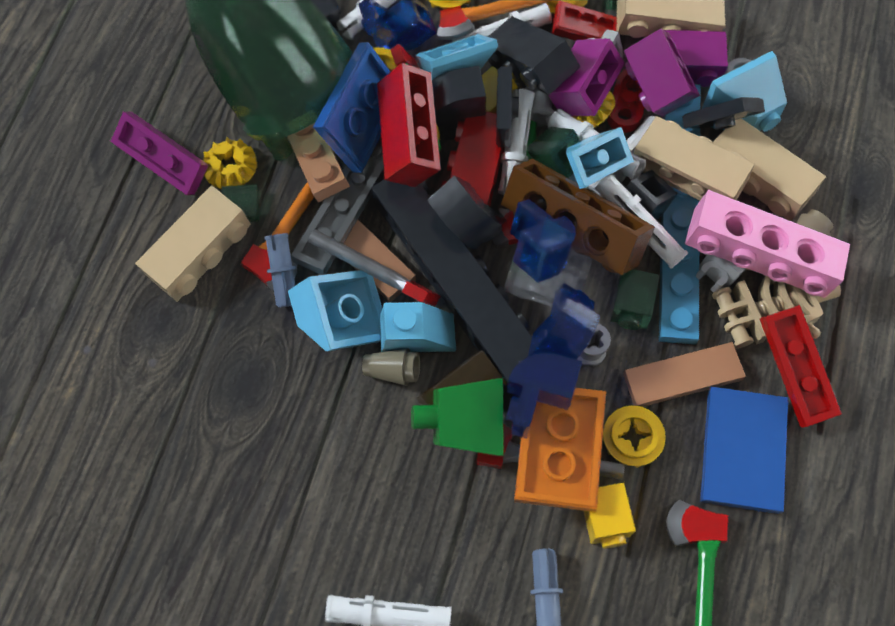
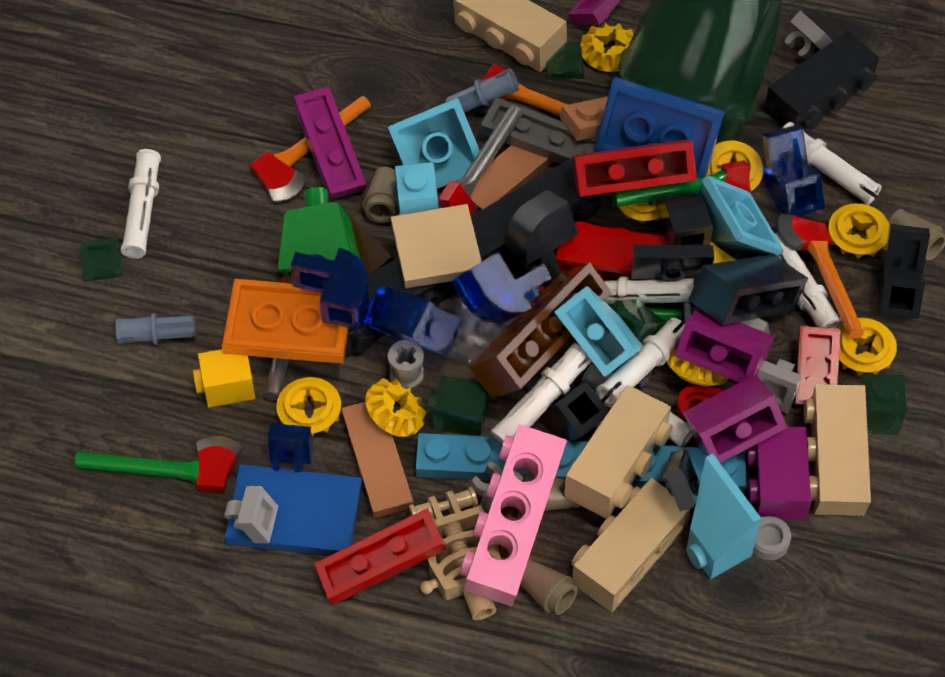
camera: 85 degrees right, 10 degrees down
none -> light grey tile [224,486,279,543]
none -> piece [250,96,371,203]
none -> clear blue tile [268,423,313,473]
none -> magenta plate [293,87,367,201]
none -> yellow gear [365,378,427,437]
none -> tan tile [391,204,483,289]

